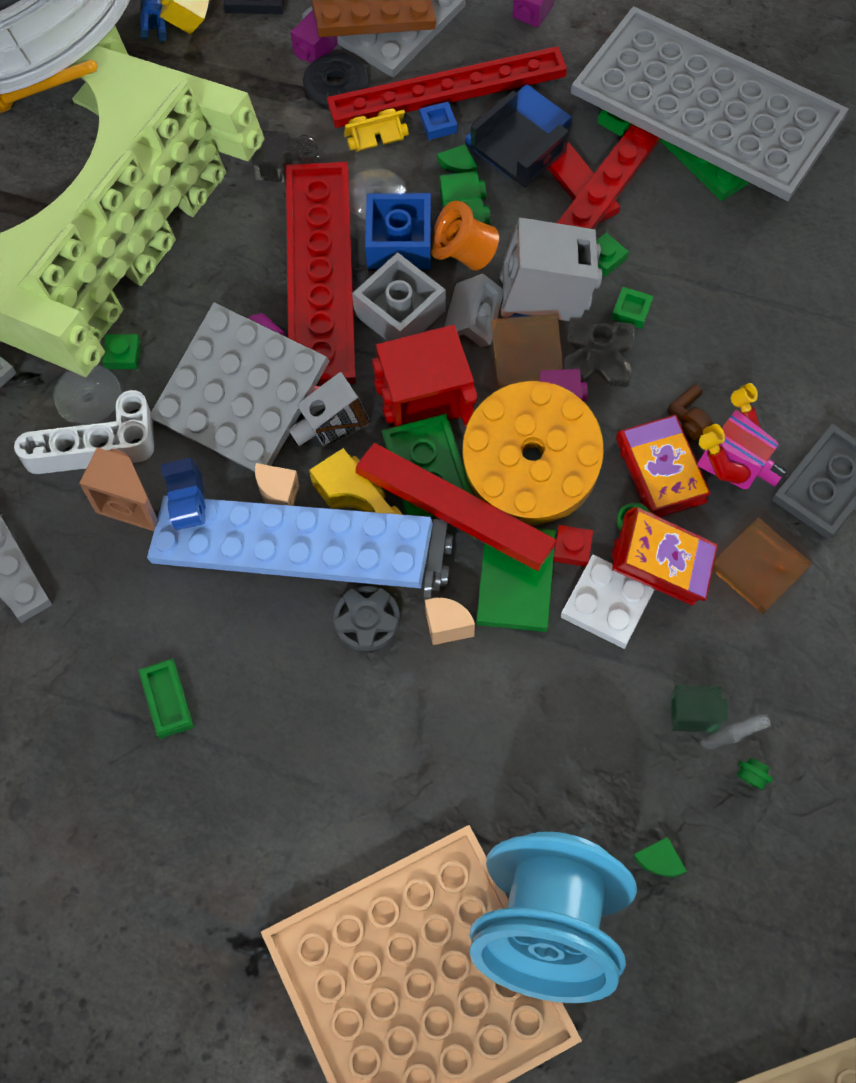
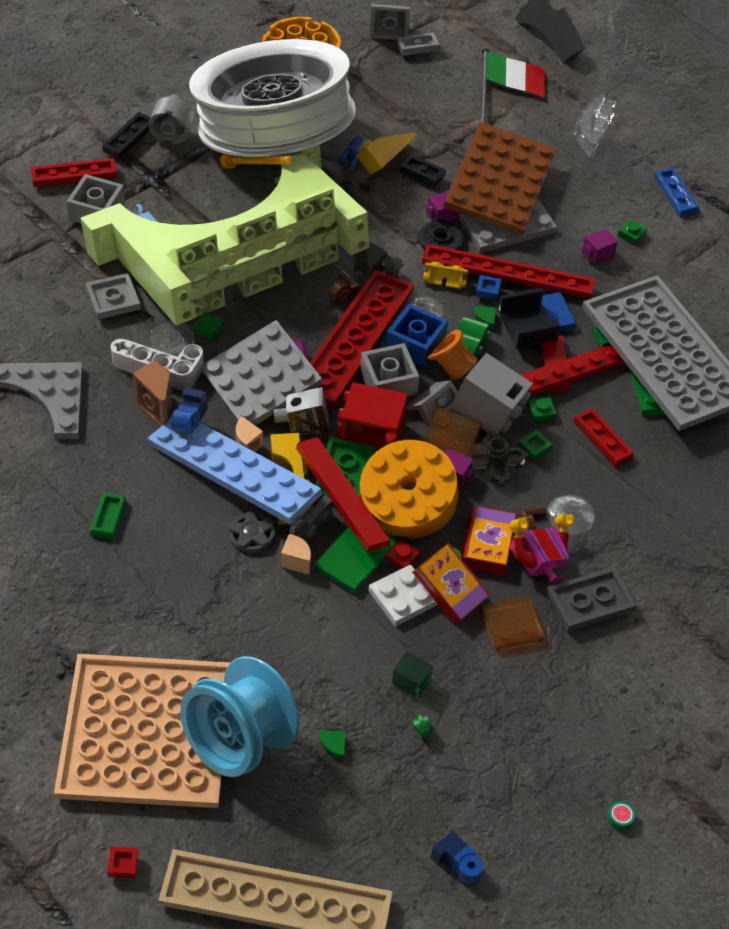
camera: 25 degrees right, 15 degrees down
clear piece [701,713,771,750] -> none
none -> reddish brown plate [329,271,360,303]
none -> clear dish [547,495,595,535]
none -> red tile [573,408,634,468]

